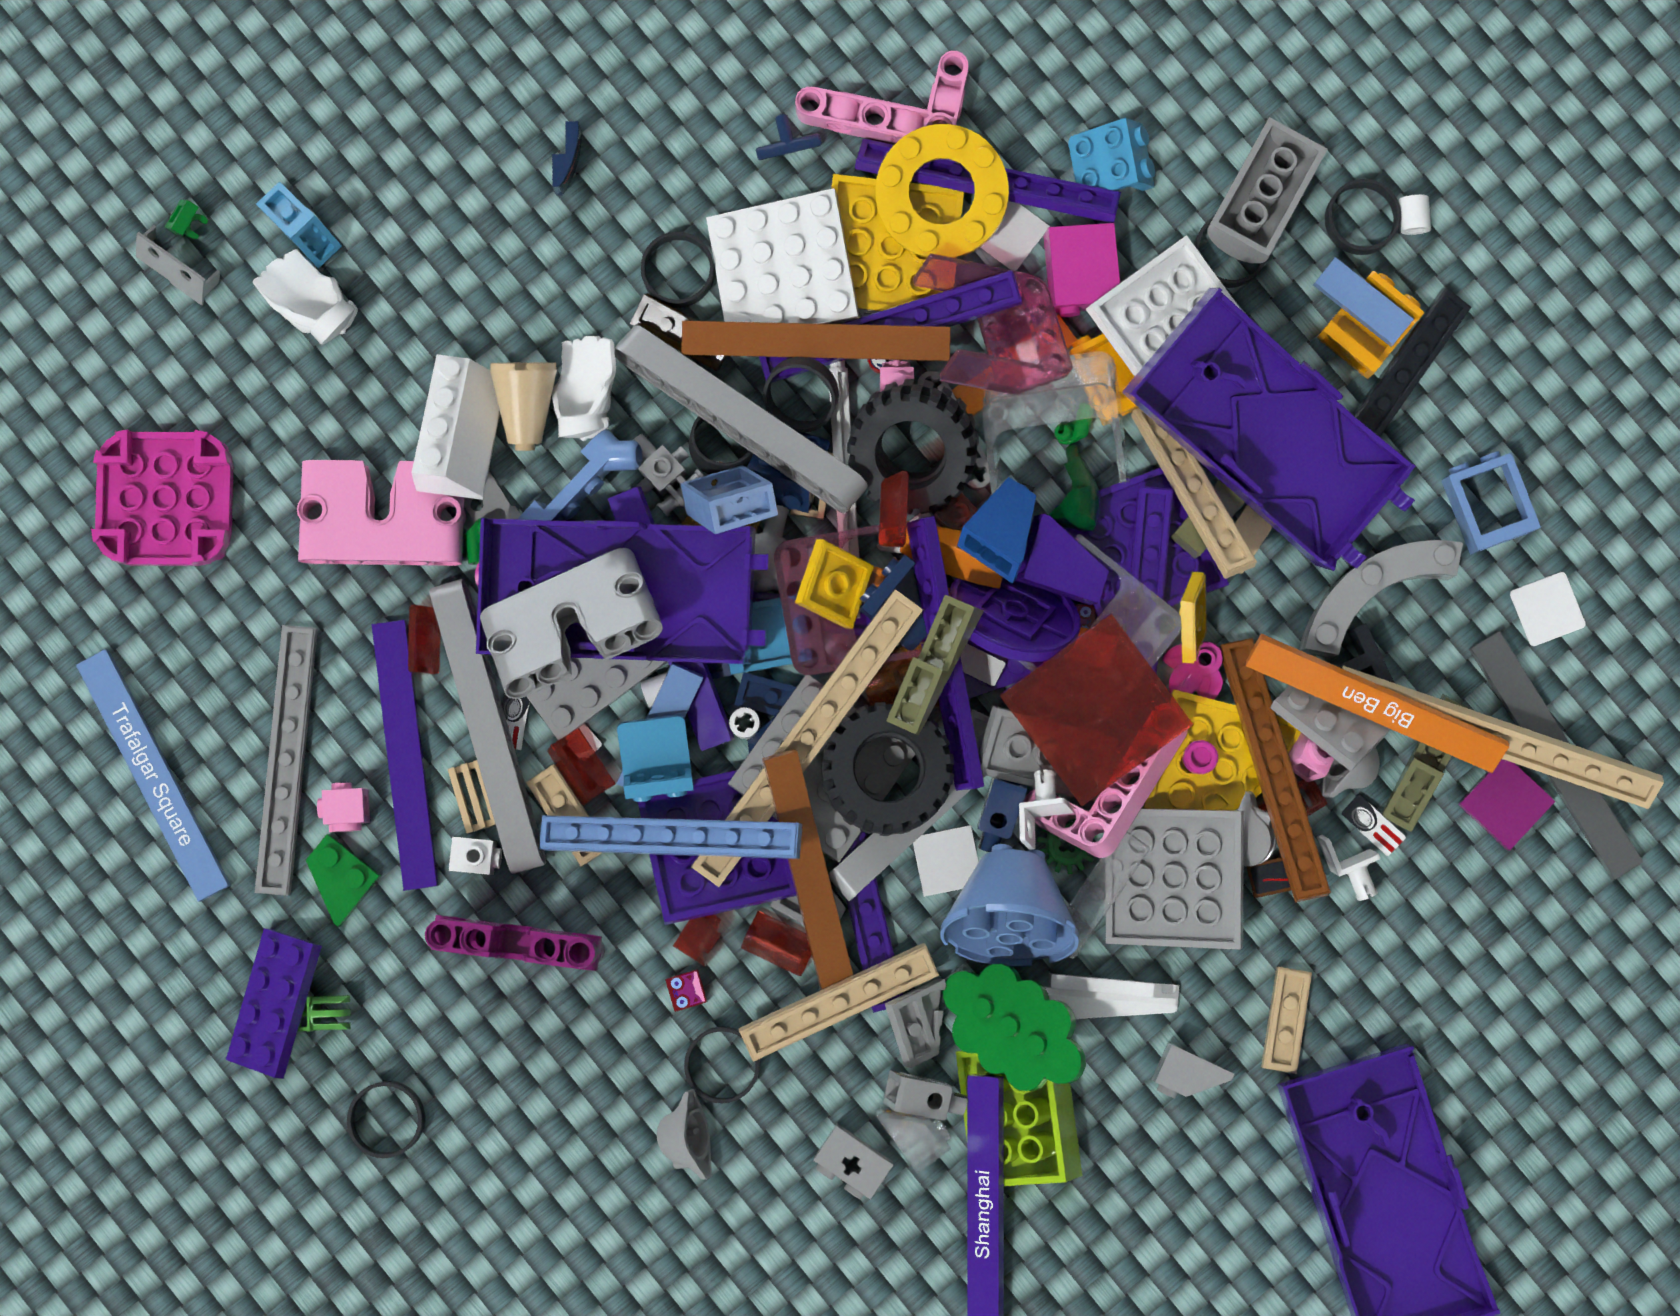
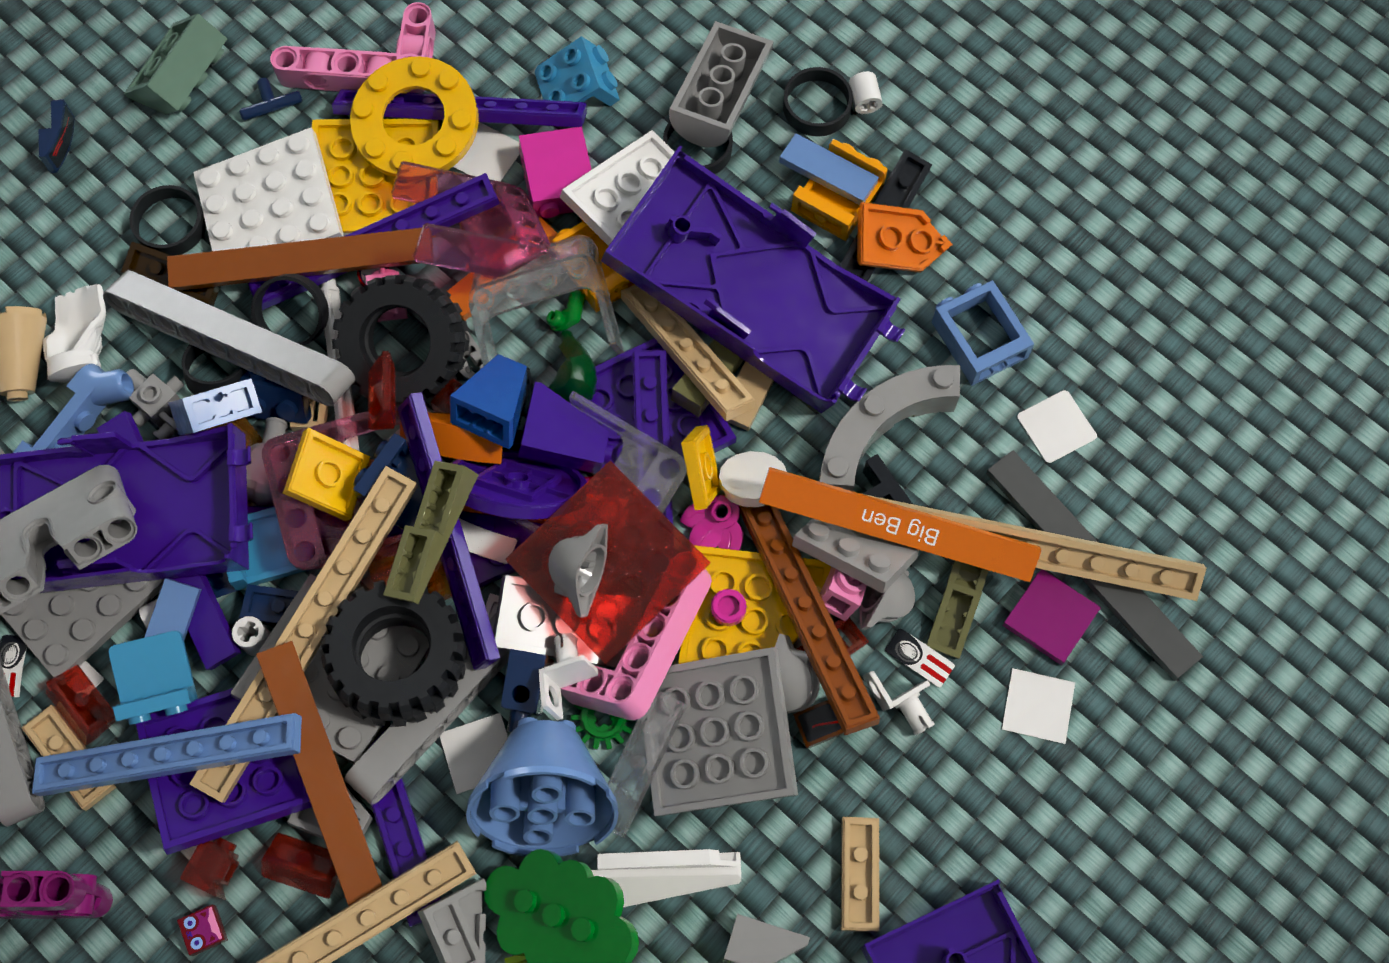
camera: 10 degrees left, 15 degrees down
none -> sand green slope [124,13,227,115]
none -> light grey hat [548,524,608,618]
none -> white tile [719,451,787,507]
none -> orange tile [857,202,953,273]
none -> white sticker [1002,668,1075,744]

